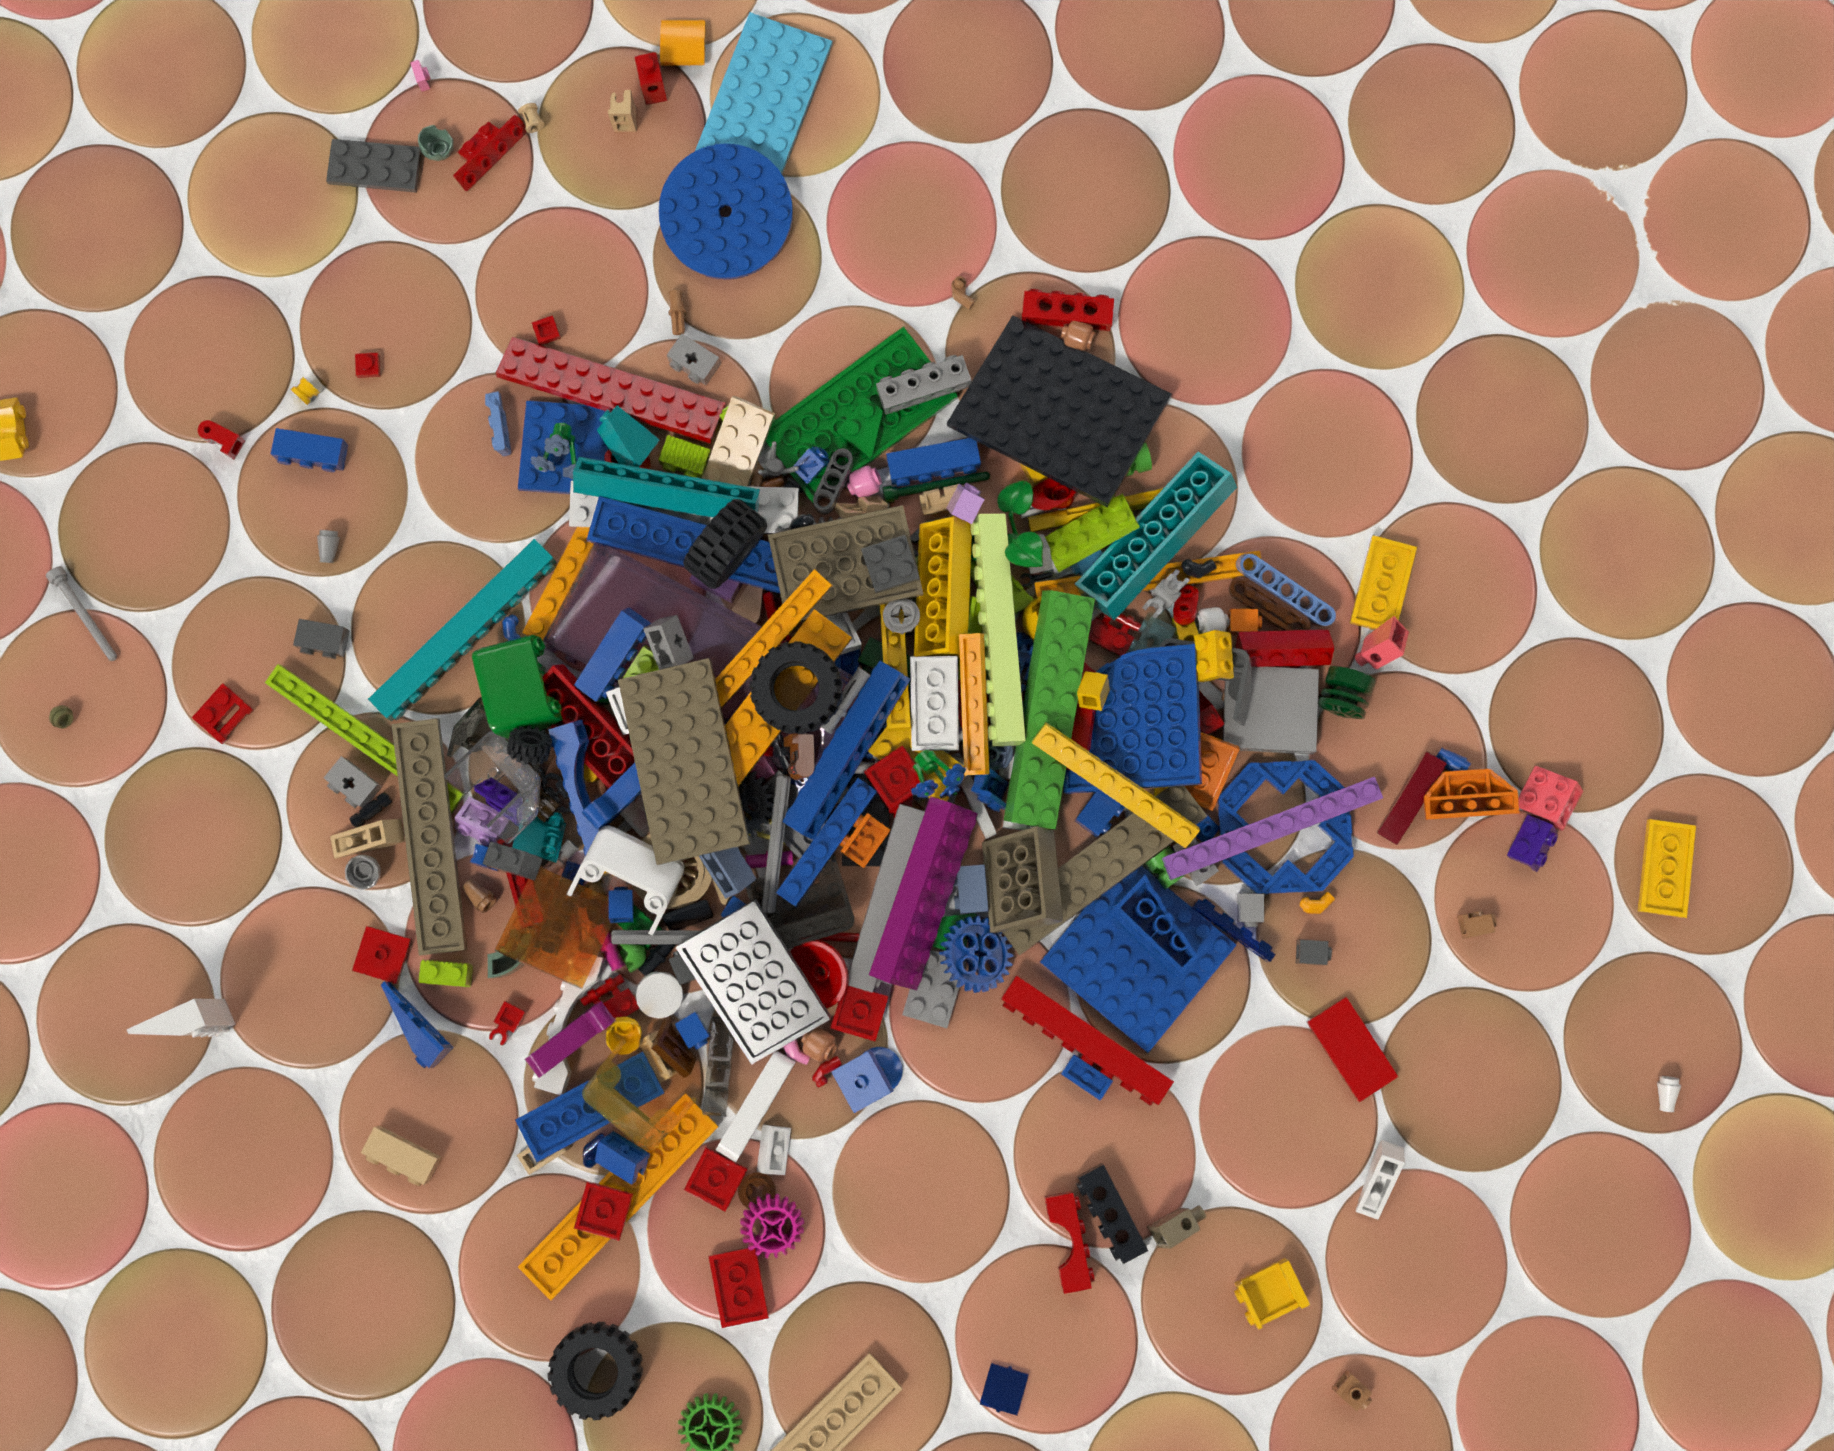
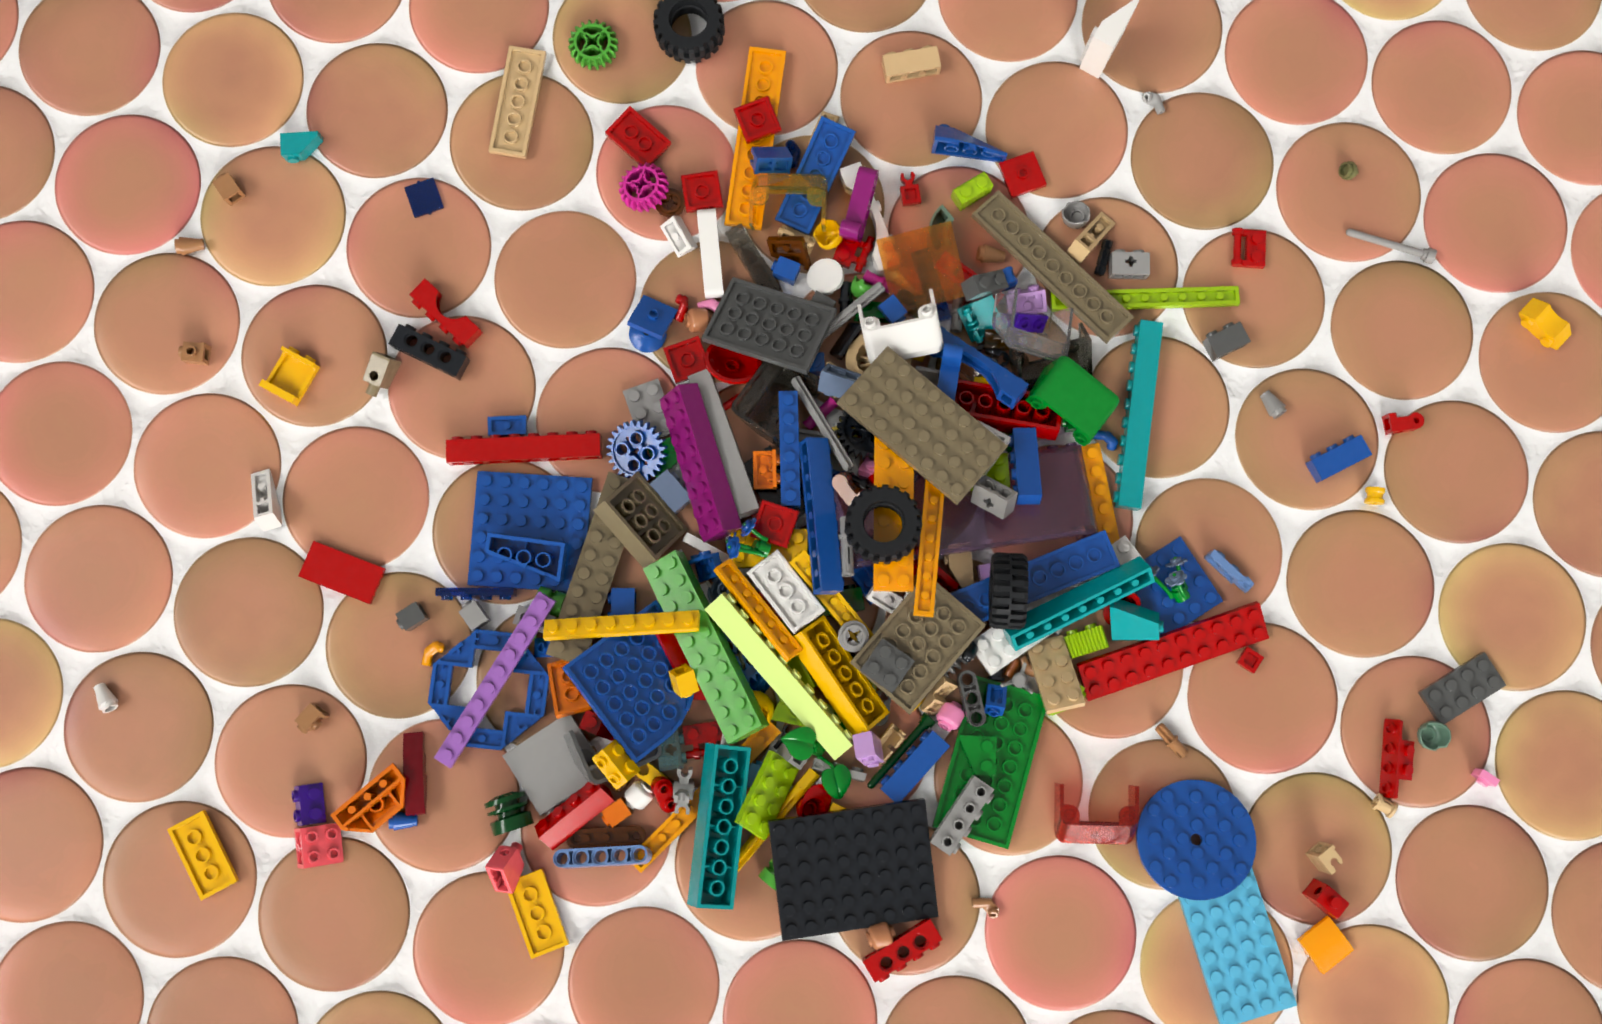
camera: 140 degrees right, 0 degrees up
red plate [355,352,380,378] -> none
black tyre [507,726,552,765] -> none
light grey brick [667,334,721,385] -> none
black arm [1181,559,1217,578] -> none
none -> light grey hinge [812,757,867,782]
none -> clear red windscreen [1054,783,1139,845]
none -> light grey arm [1142,91,1166,115]

